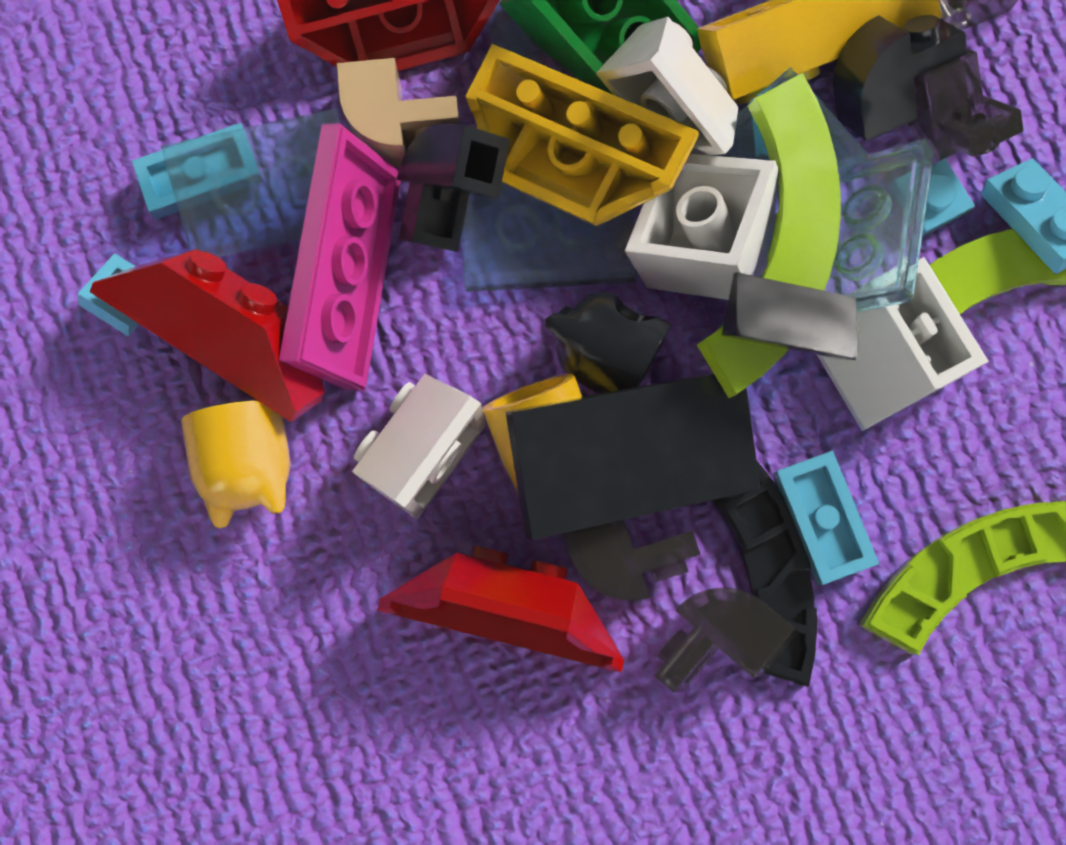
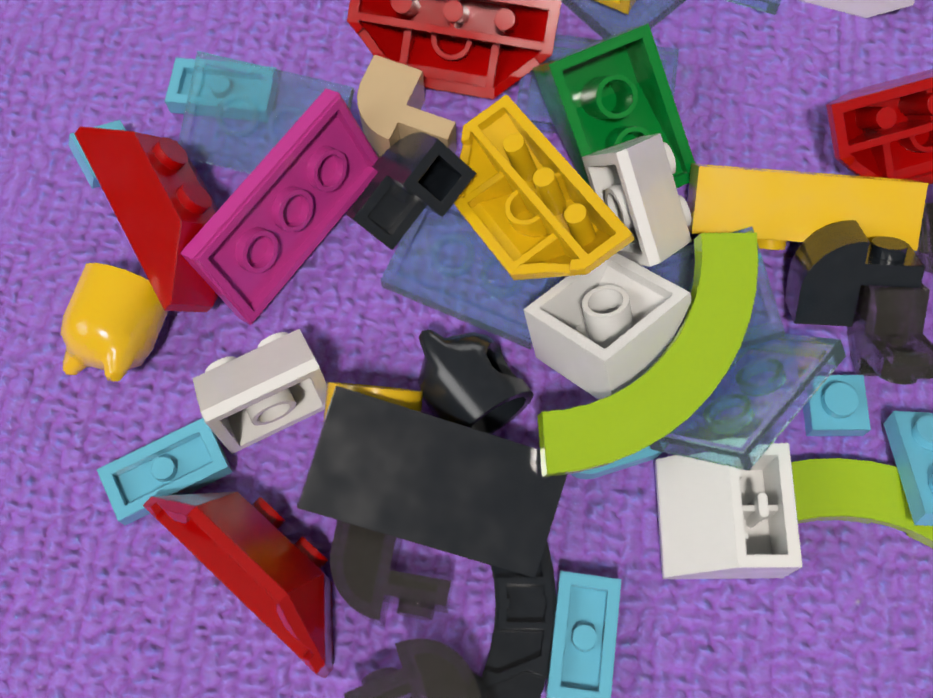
camera: 30 degrees right, 10 degrees down
slope [721,272,858,360] -> none
none -> medium azure plate [96,418,233,526]

